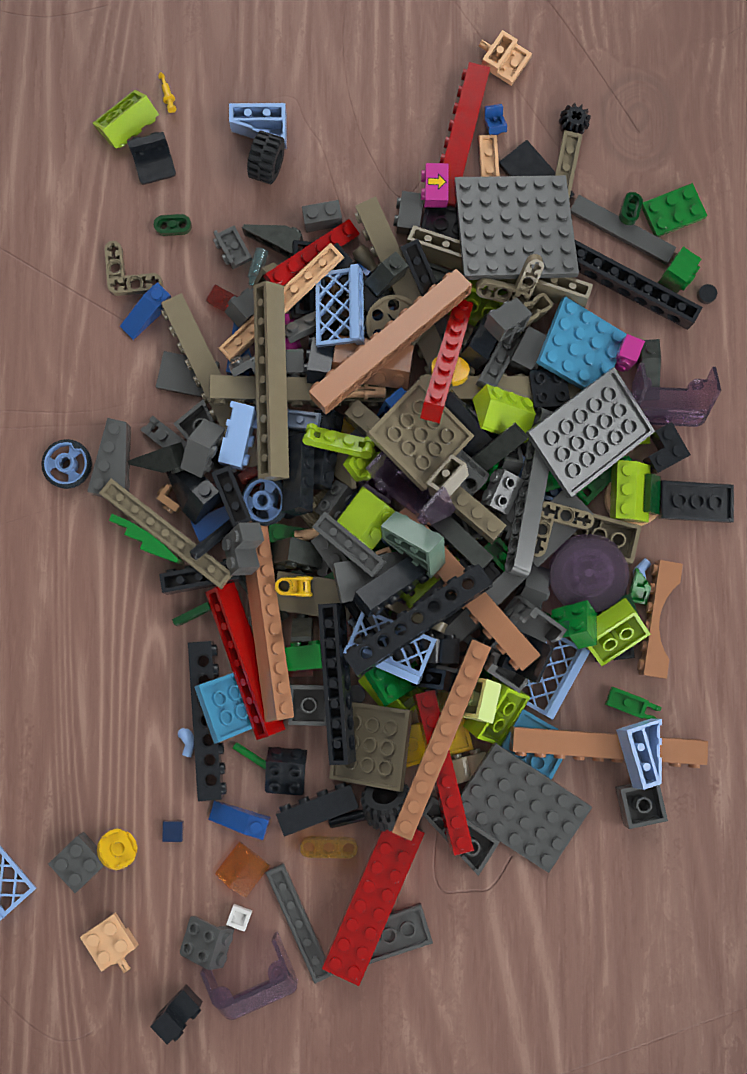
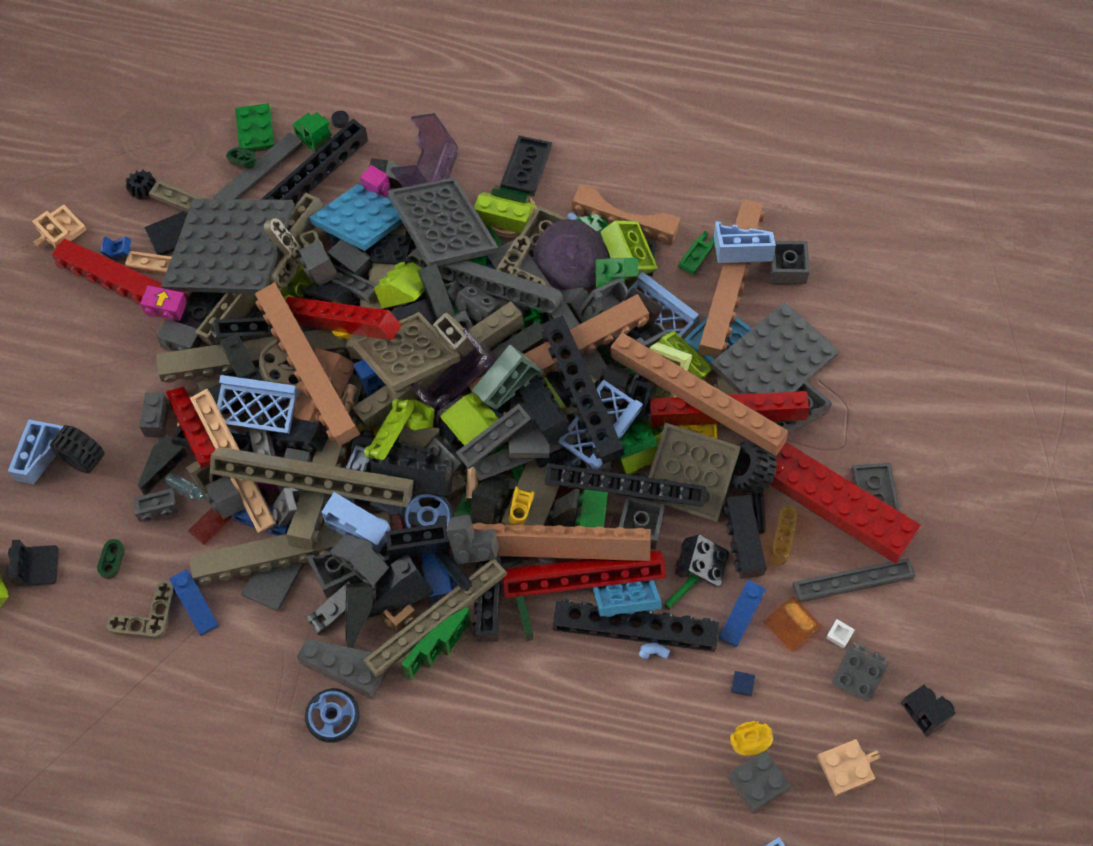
camera: 70 degrees left, 20 degrees down
windscreen [200,931,298,1020] -> none
black brick [643,422,691,475] -> none

